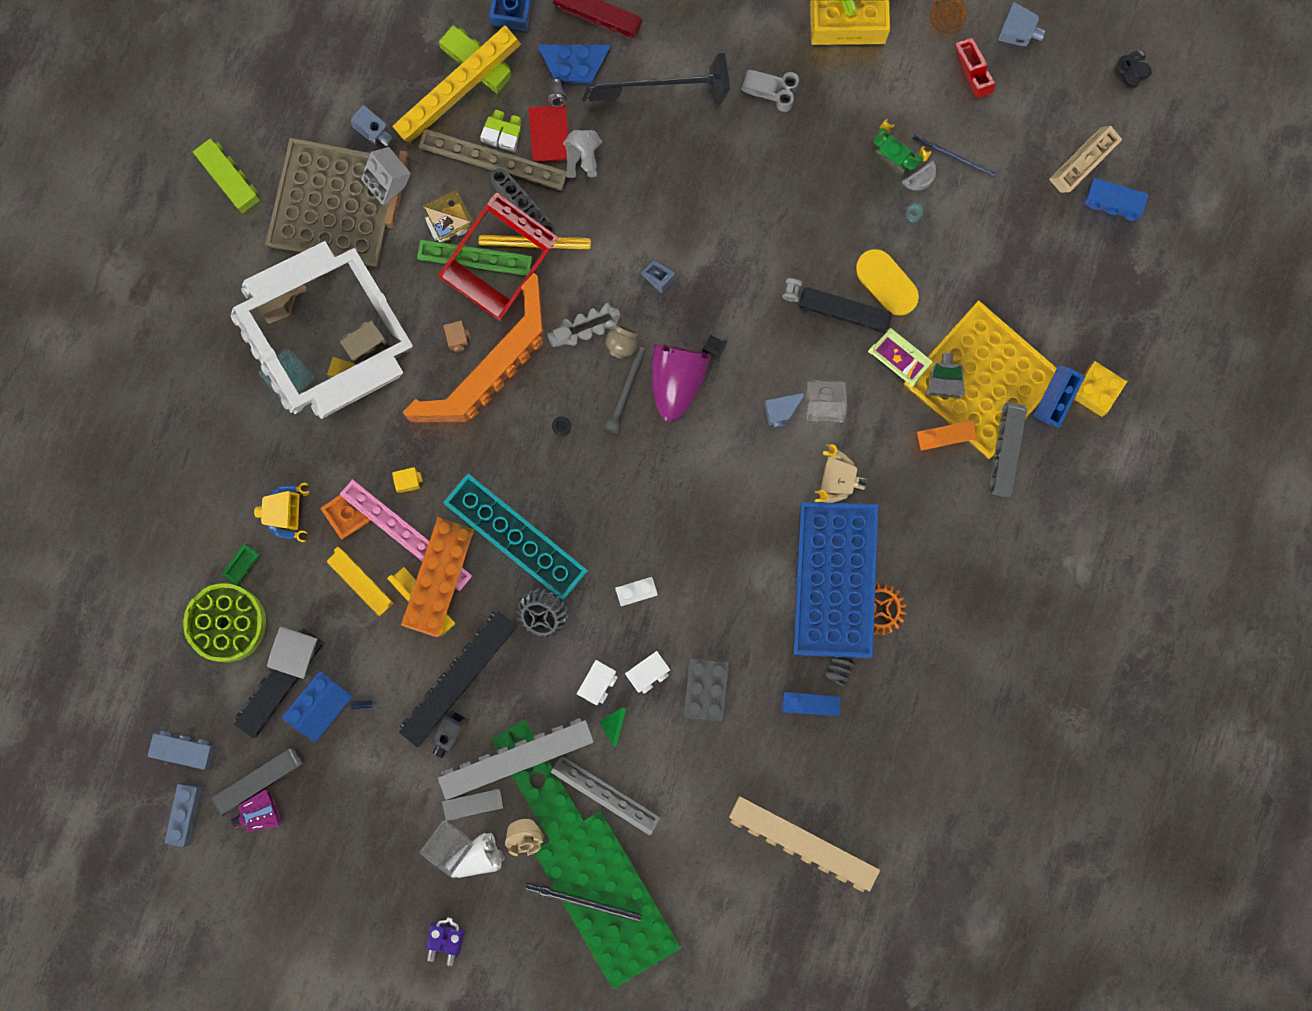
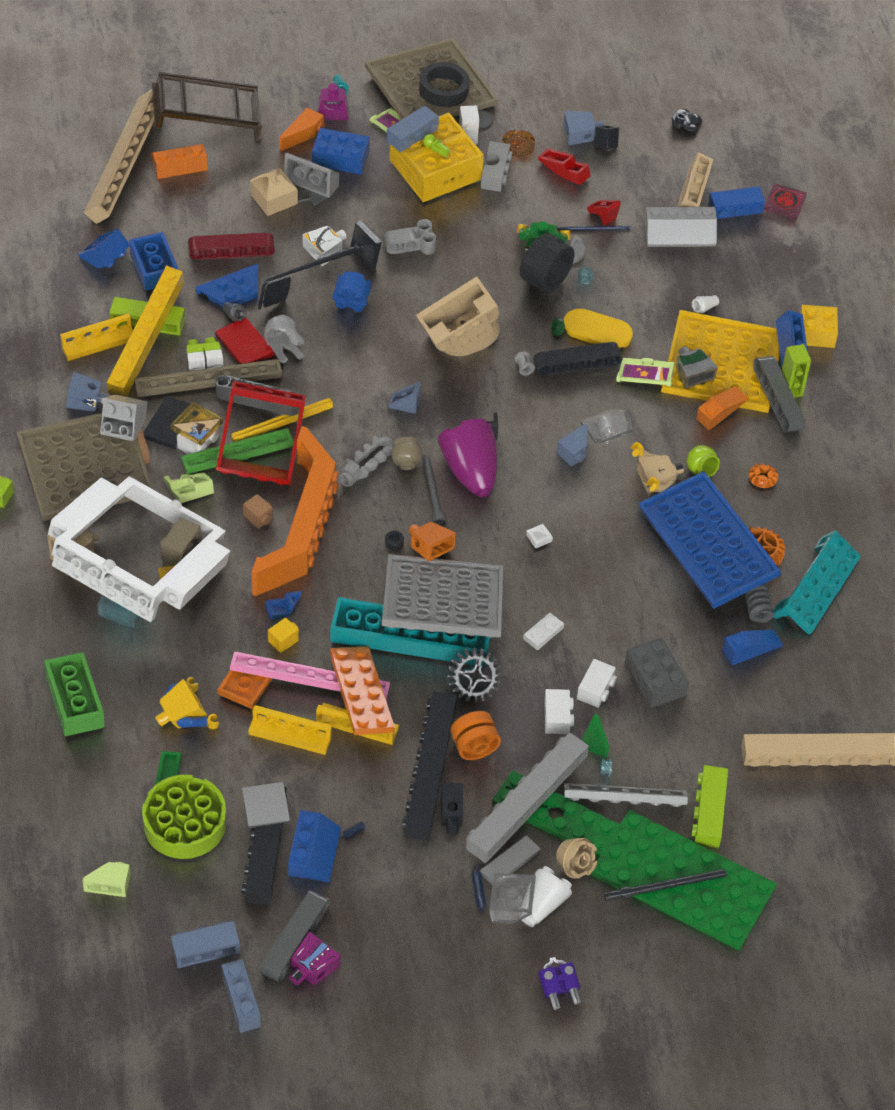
camera: 30 degrees left, 30 degrees down
none -> bright green brick [44,652,104,736]
none -> yellow fence [60,313,133,361]
none -> yellowish green slope [83,862,131,897]
none -> black tile [143,395,200,450]
none -> yellowish green slope [163,473,214,503]
none -> blue slope [265,591,302,620]
none -> white torso [303,226,347,266]
none -> blue brick [332,271,372,312]
none -> light grey plate [382,554,503,638]
none -> orange torso [409,522,456,561]
none -> tan brick [416,276,500,356]
none -> orange wheel [450,711,501,760]
none -> dark blue piece [472,865,486,914]
none -> light grey arch [481,141,513,192]
none -> black tyre [520,233,575,293]
none -> white plate [526,524,553,548]
none -> dark green tile [551,317,565,336]
none -> red slope [587,200,621,226]
none -> black panel [595,125,619,149]
none -> clear light blue bush [600,758,612,777]
none -> light grey slope [644,207,717,247]
none -> lime piece [686,445,720,477]
none -> lime brick [691,765,728,848]
none -> white cone [692,295,719,314]
none -> orange gear [748,462,779,488]
none -> tile [764,183,807,219]
none -> teal bracket [772,530,861,635]
none -> lime brick [782,344,811,398]

